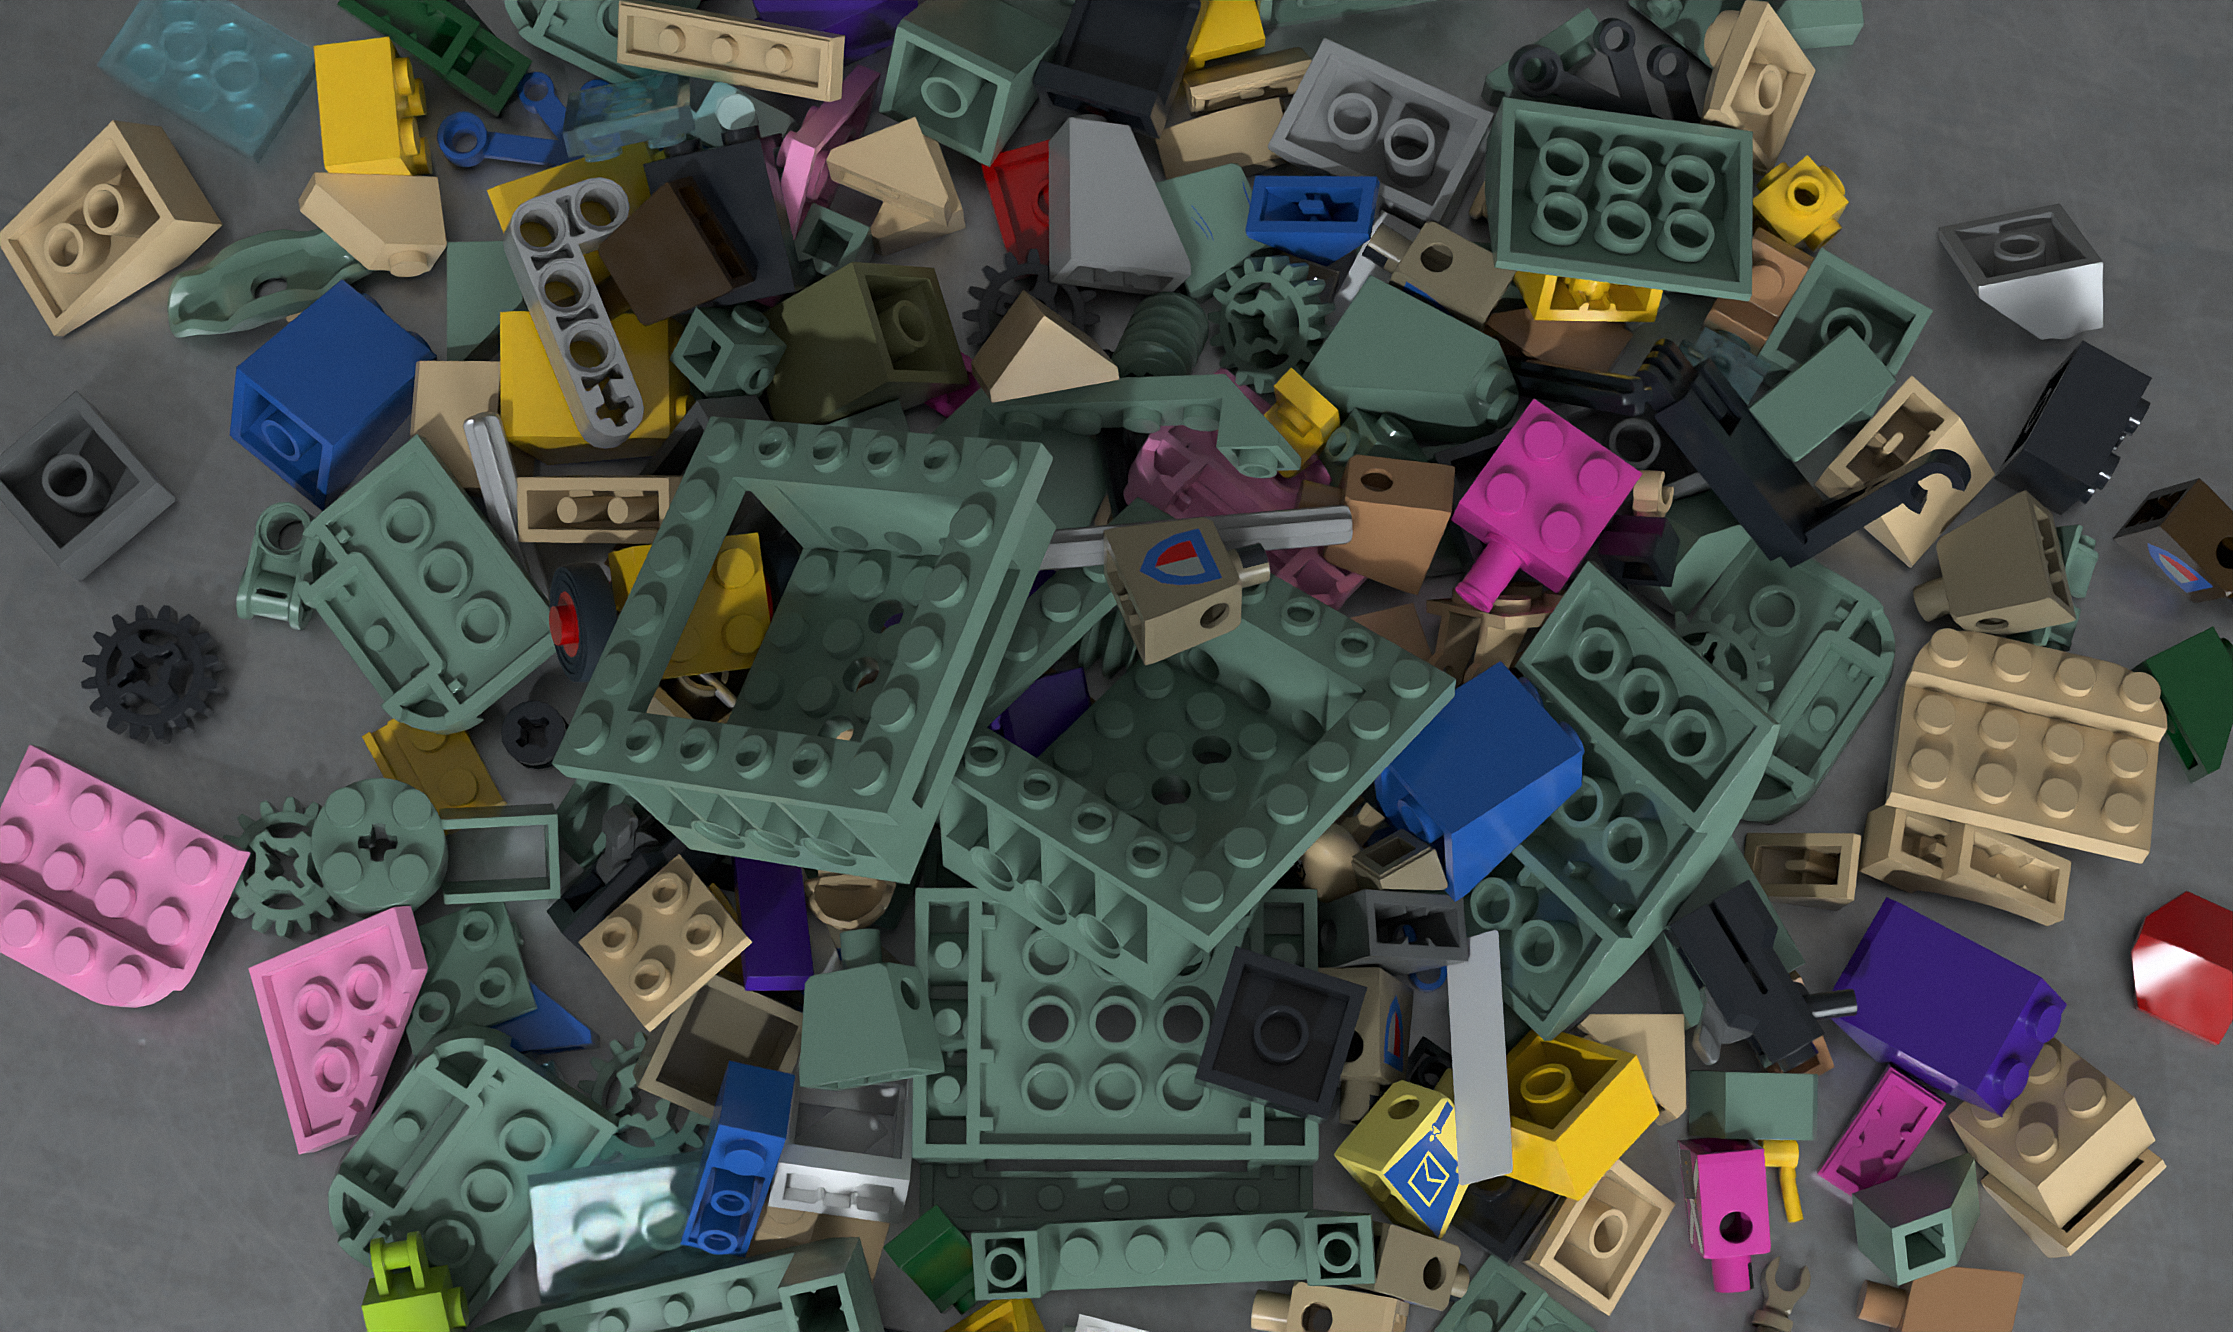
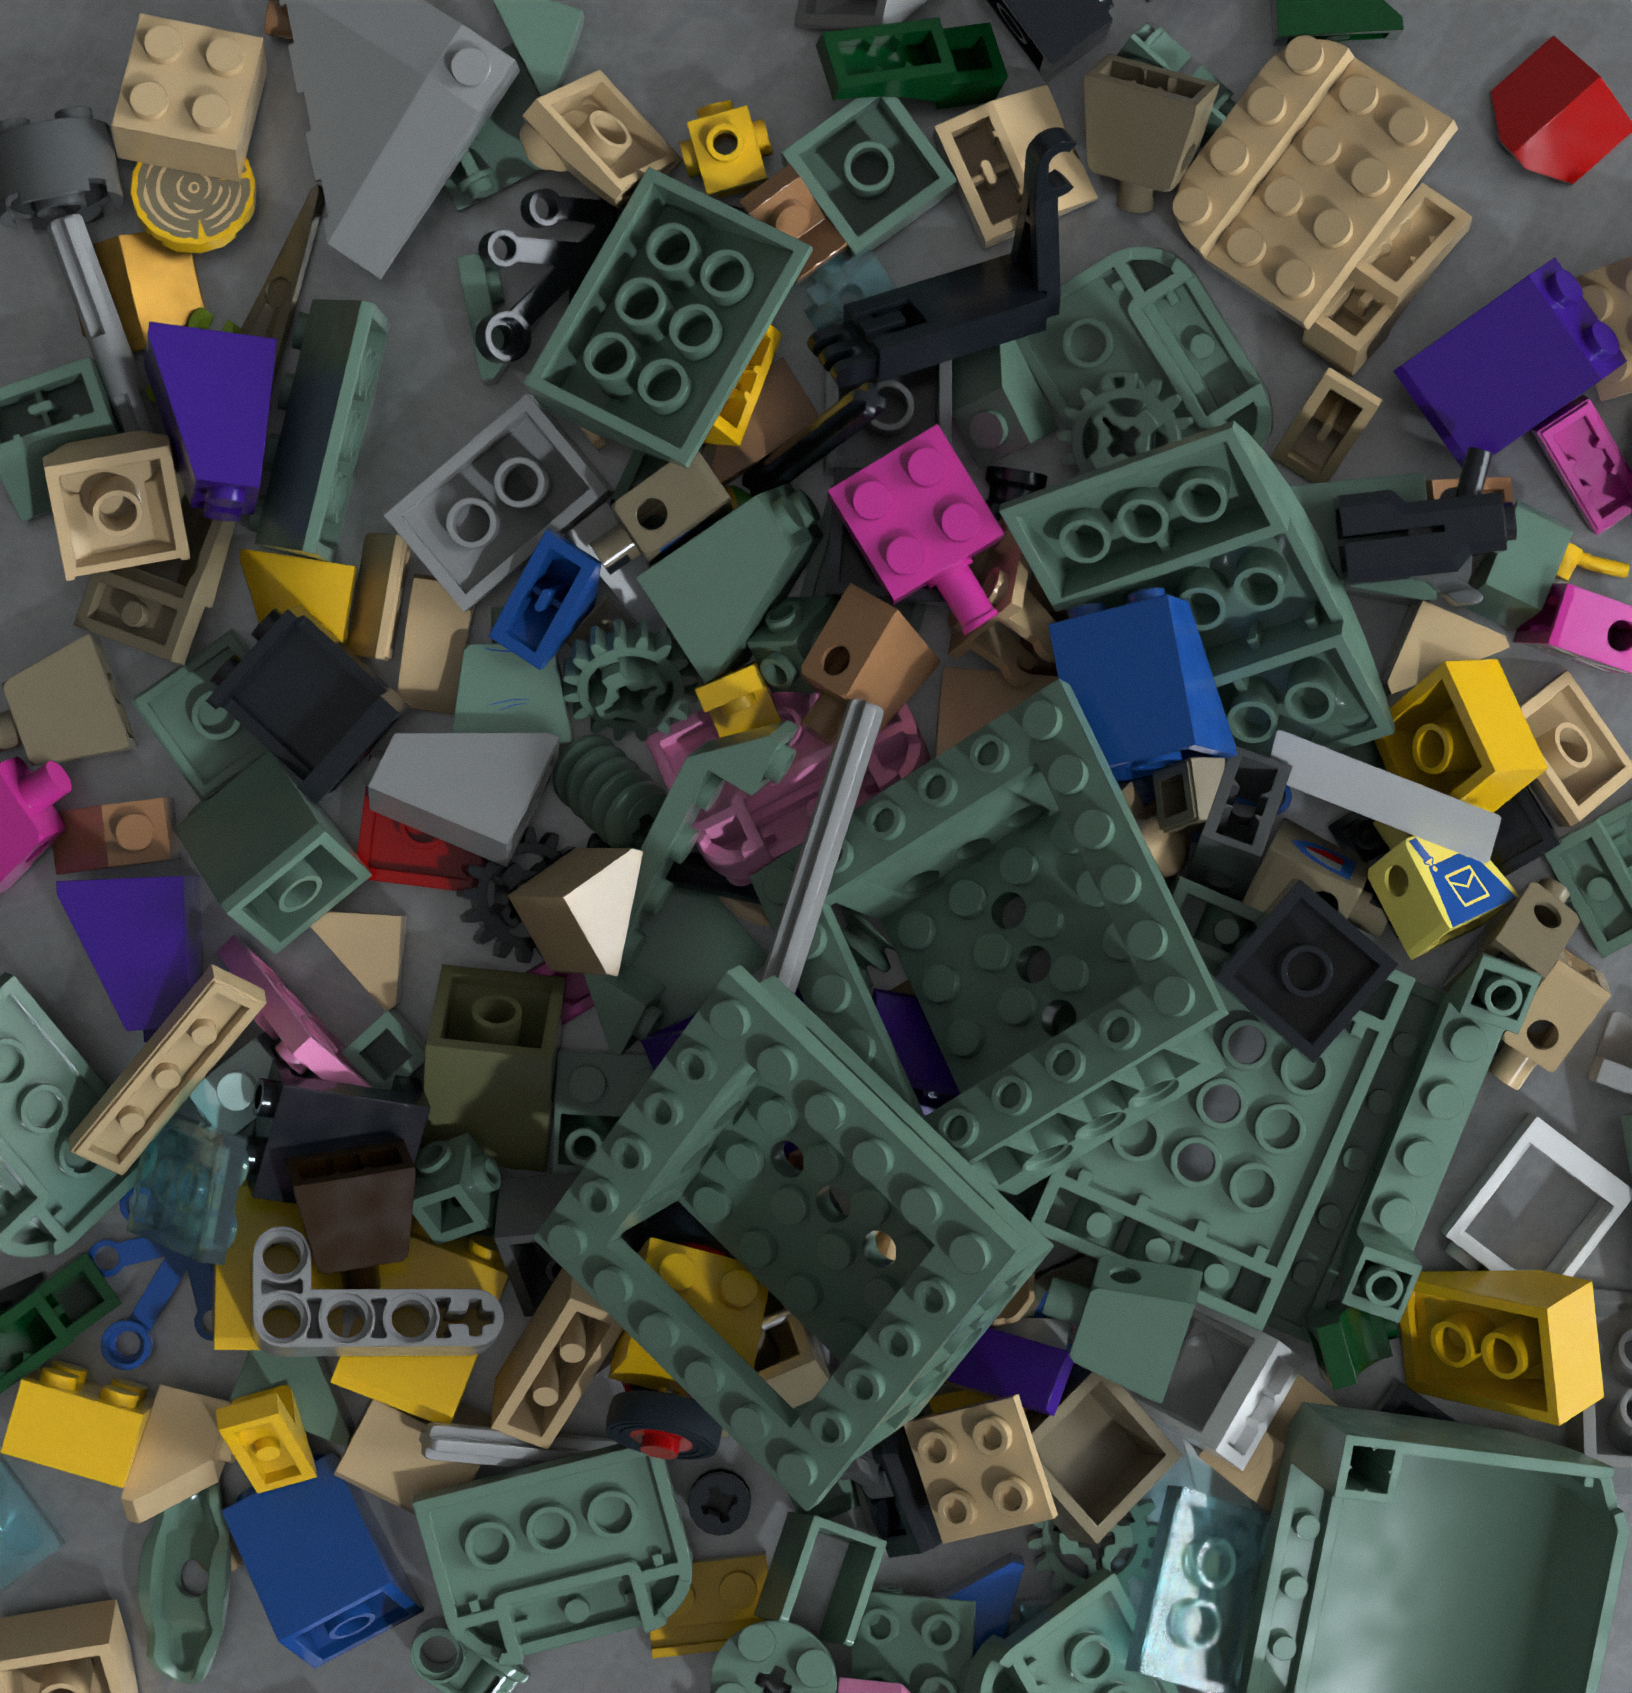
camera: 70 degrees left, 10 degrees up
blue slope [680,1061,795,1258] -> none
tan slope [826,117,952,227] -> none
dark tan torso [1103,517,1270,665] -> none
black piece [1597,470,1680,587] -> none
sand green slope [1747,326,1897,462] -> none
none -> yellow slope [215,1385,317,1494]
none -> dark green slope [816,17,1008,110]

